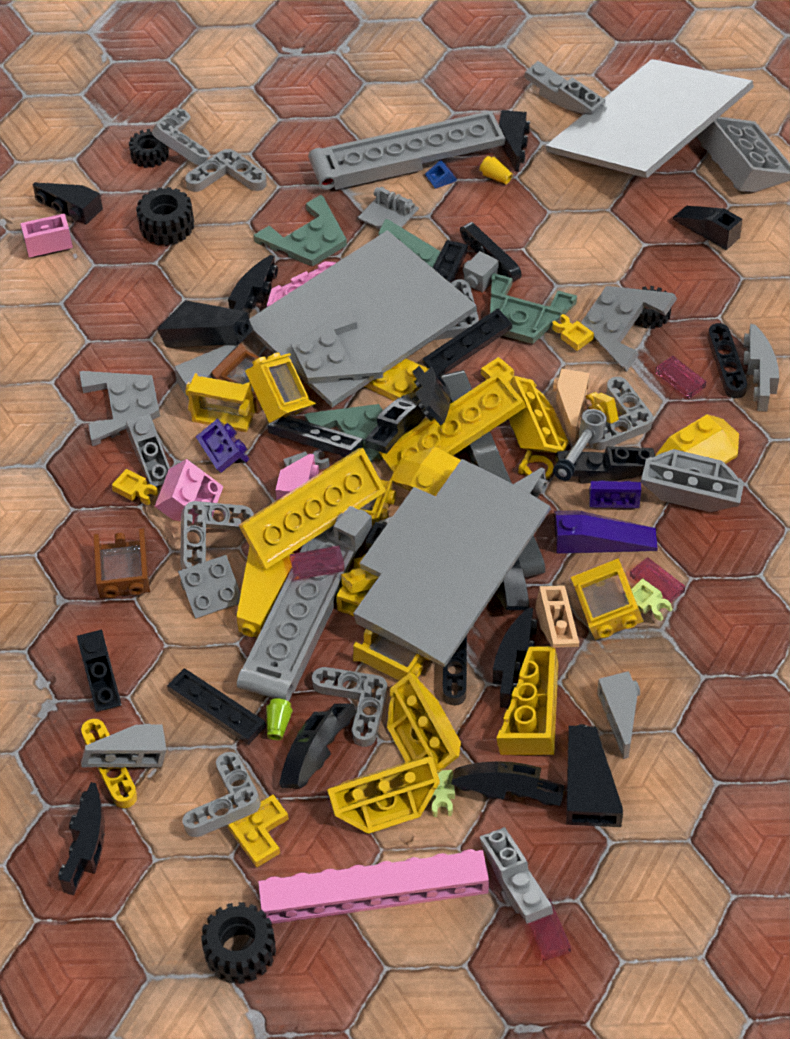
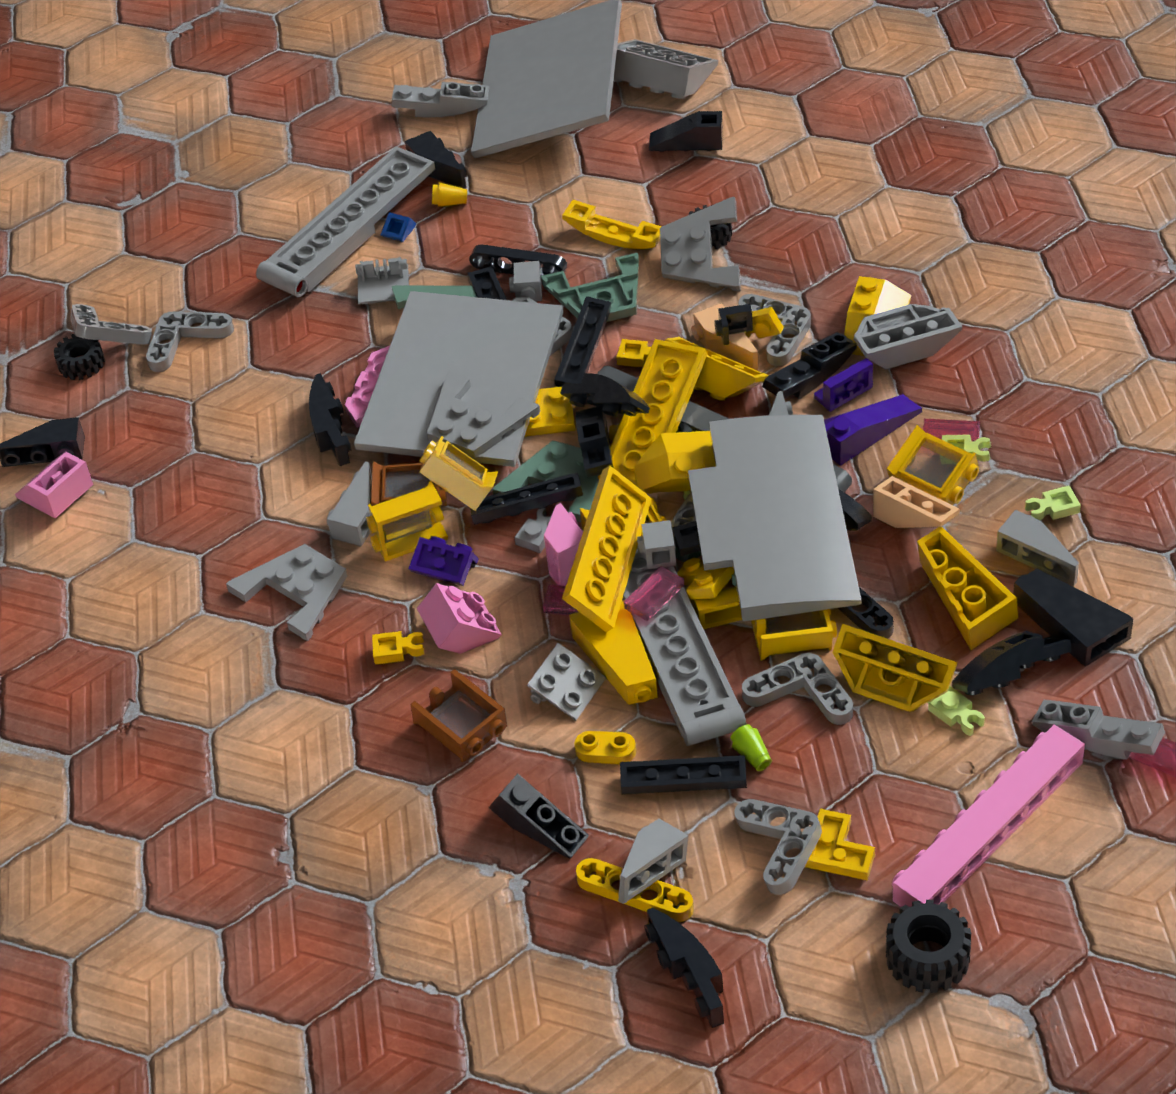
camera: 35 degrees left, 5 degrees down
light grey slope [126,413,170,487] -> none
black tyre [136,187,194,245] -> none
black slope [157,300,254,347] -> none
light grey beam [180,501,254,569] -> none
sand green wing [254,195,347,267] -> none
black slope [279,704,357,789] -> none
yellow wedge [327,756,440,834] -> none
black slope [493,608,538,708] -> none
yellow piece [518,450,553,480] -> none
yellow plate [552,314,594,351] -> none
light grey piece [553,409,606,481] -> none
clear pink tile [655,355,707,399] -> none
black beam [708,323,747,399] -> none
light grey slope [743,324,779,412] -> none
none -> yellow slope [562,199,662,249]
none -> yellow plate [574,731,636,764]
none -> black bracket [714,304,753,345]
none -> yellowish green plate [1025,486,1081,520]

